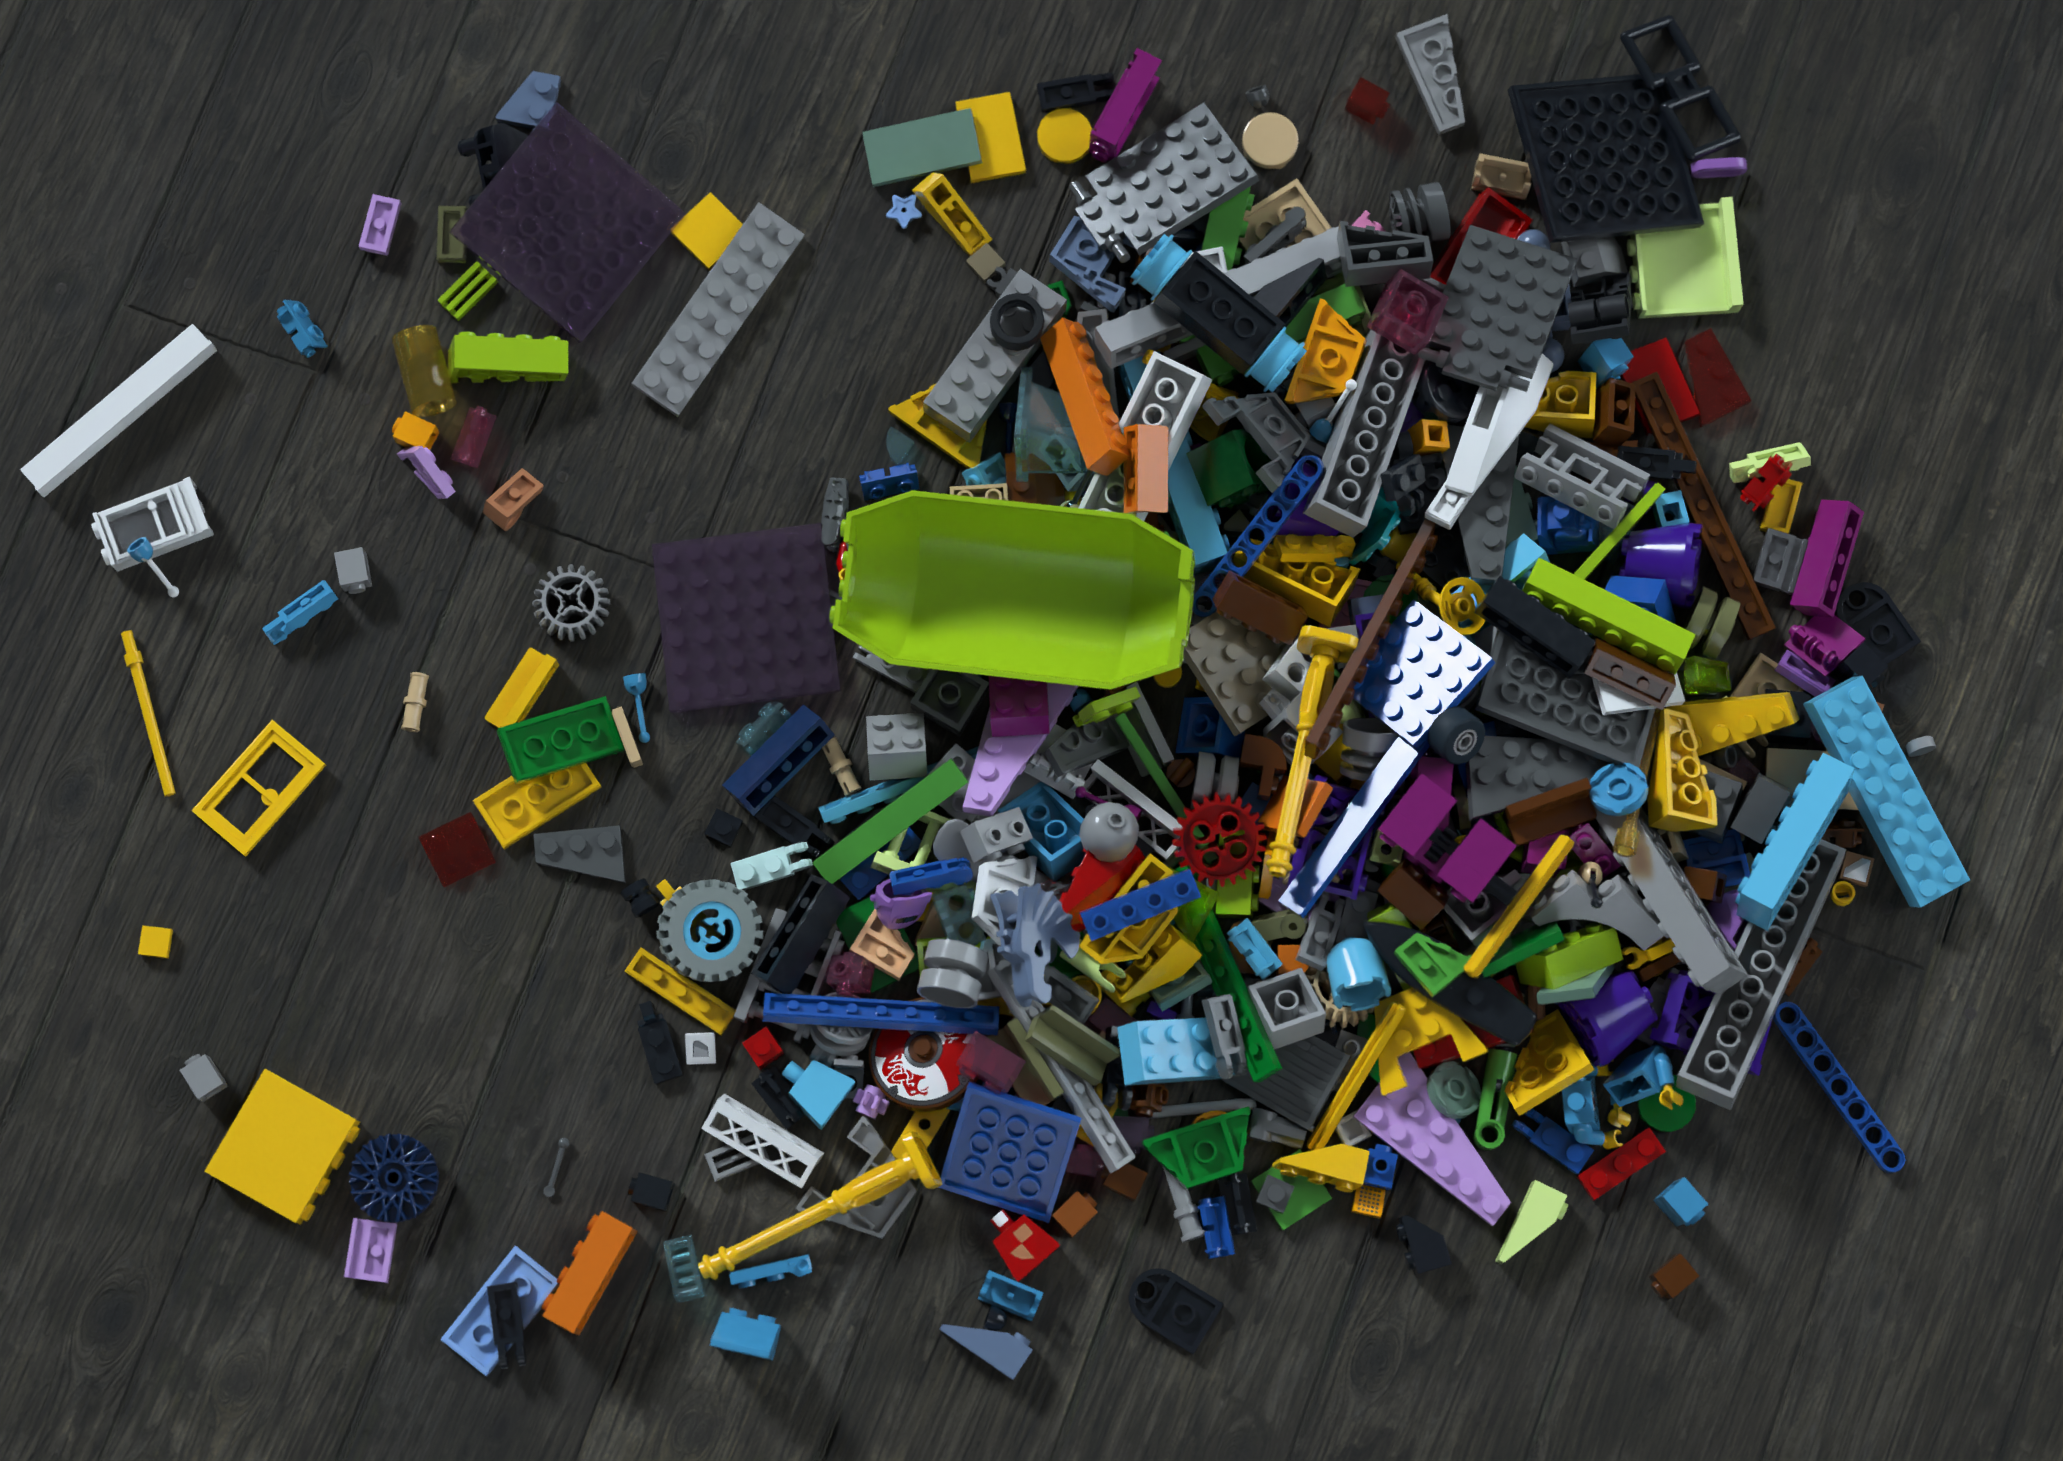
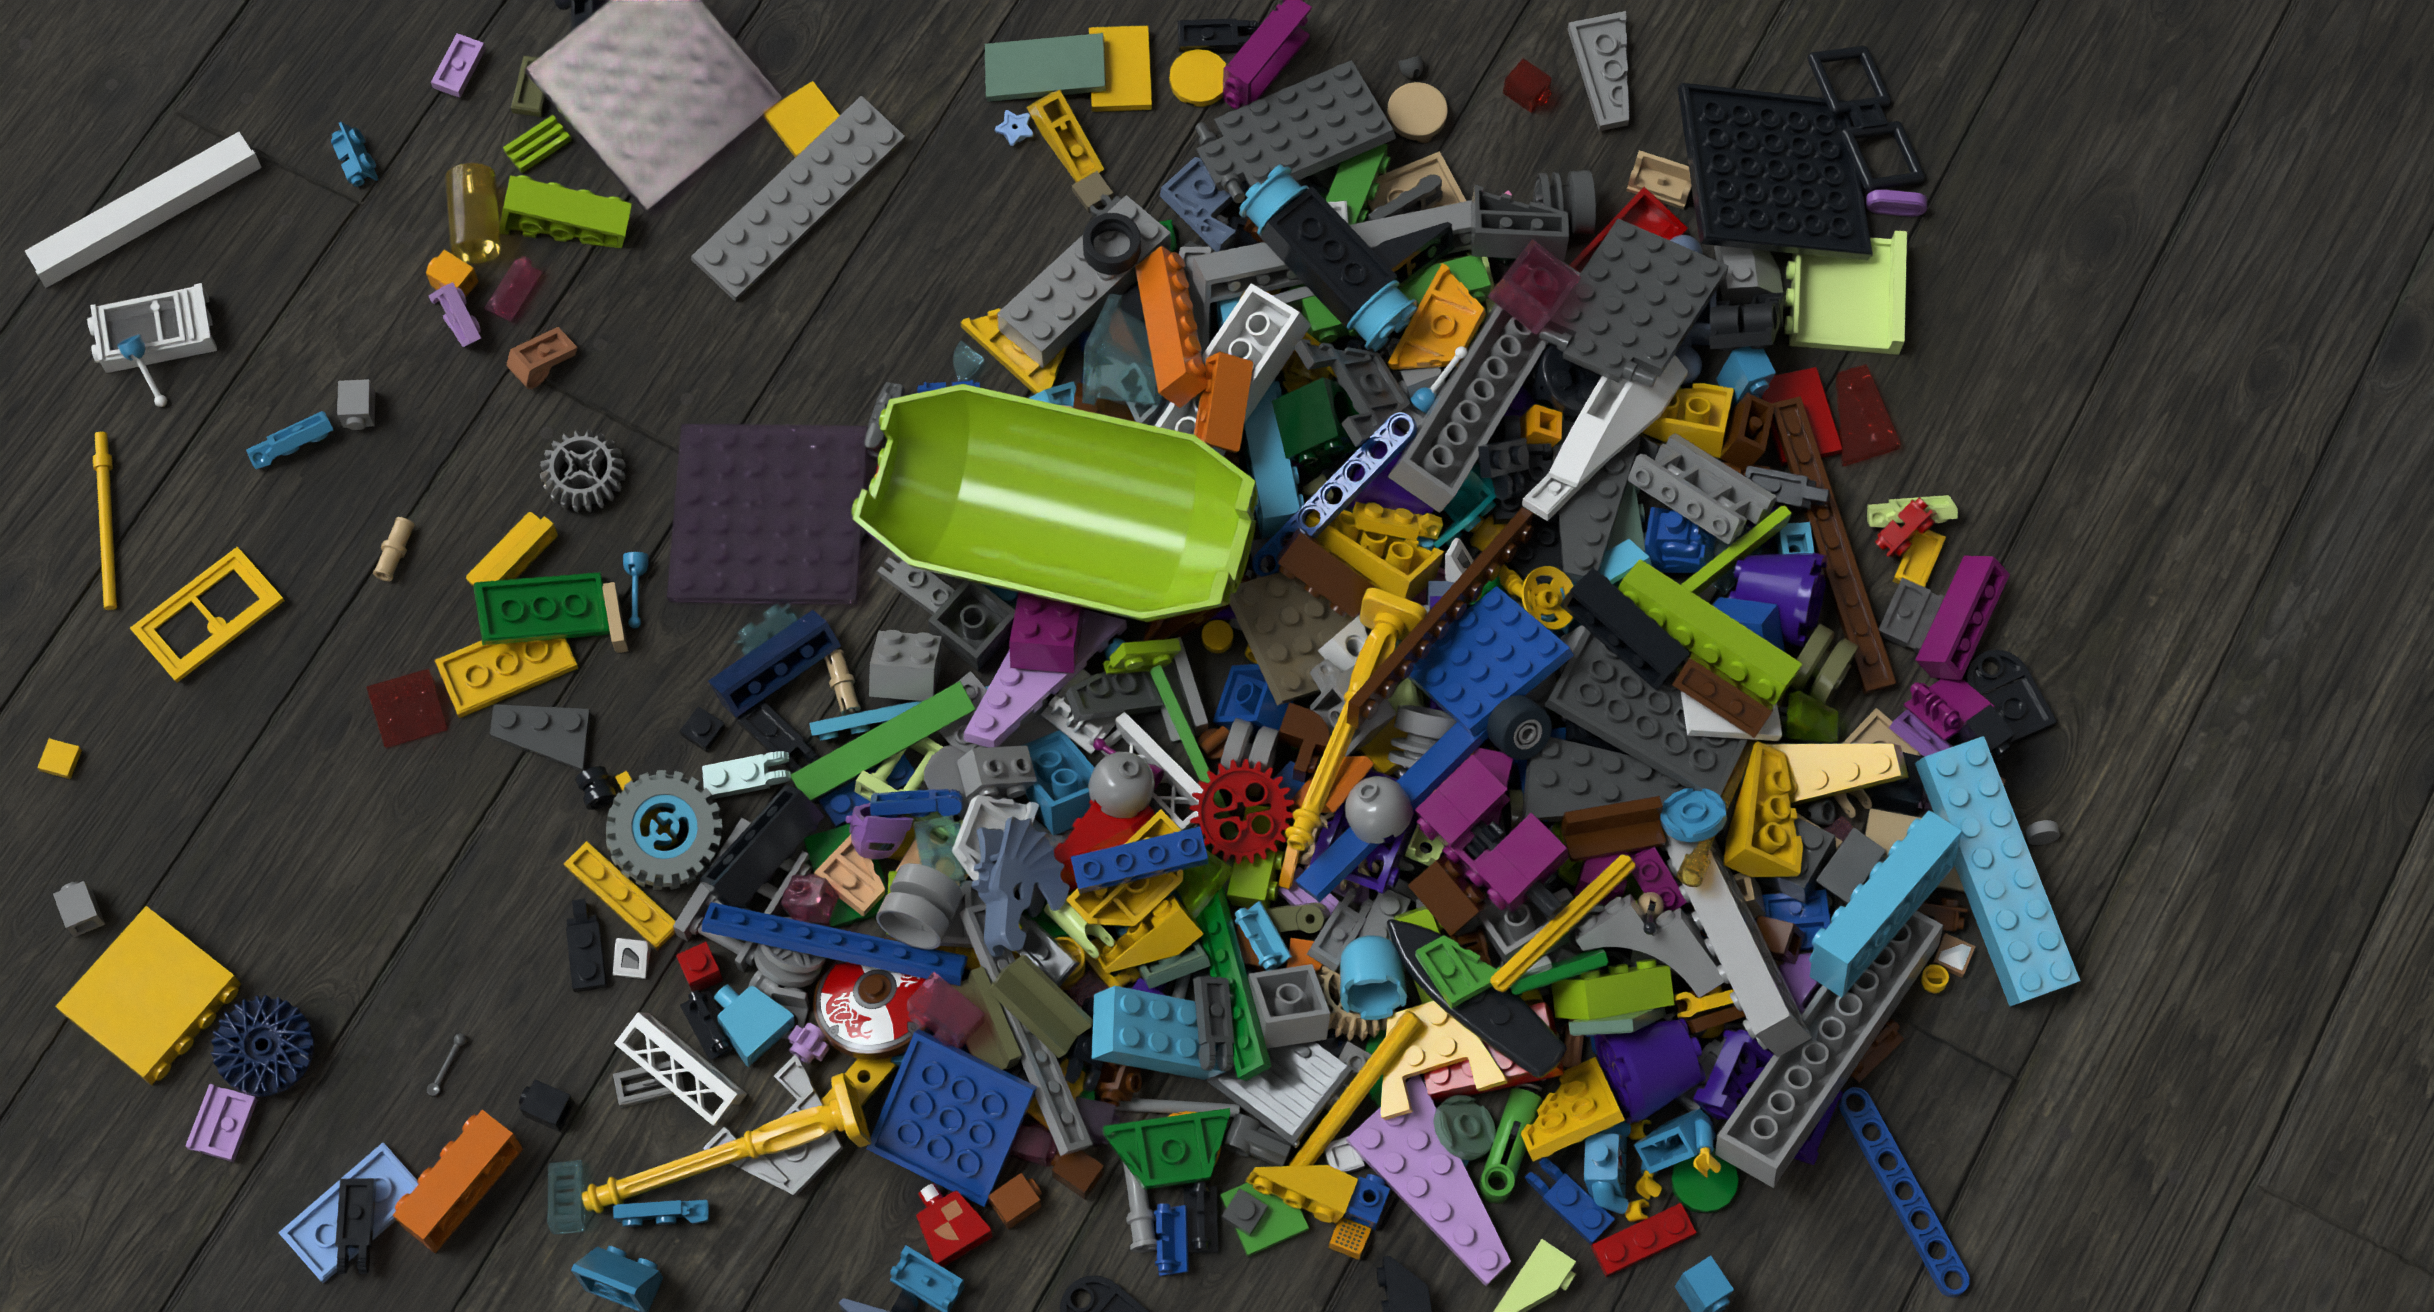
camera: 10 degrees right, 10 degrees down
none -> light grey cylinder [1345,776,1413,844]
none -> white slope [1445,538,1474,583]

